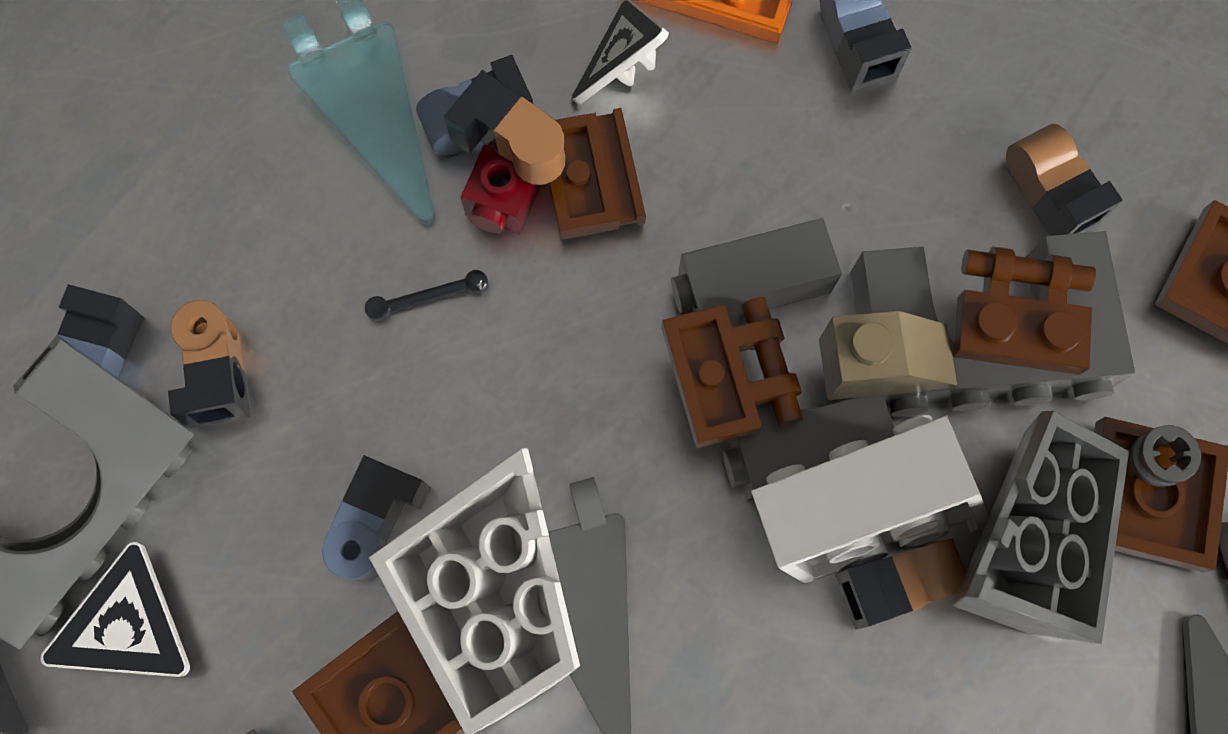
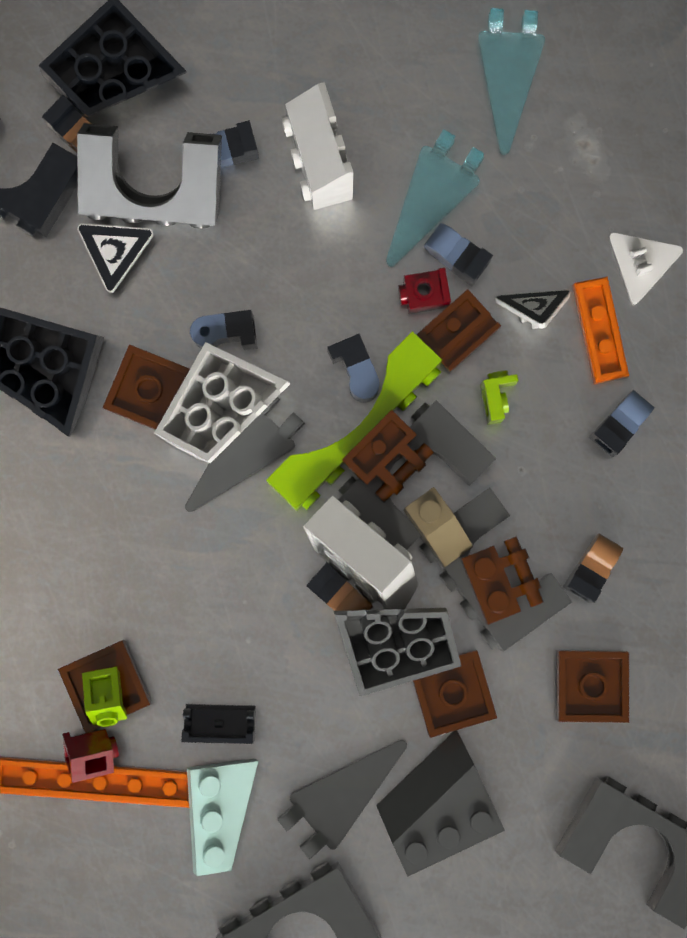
camera: 60 degrees right, 10 degrees up
leg [168,300,251,429] -> none
black hinge [365,270,488,322] -> none
leg [444,69,566,185] -> none
dark grey bush [1129,425,1201,487] -> none
none -> lime arch [266,331,442,511]
none -> white wedge [281,82,353,210]
none -> leg [327,334,380,402]
none -> lime bracket [480,370,519,425]

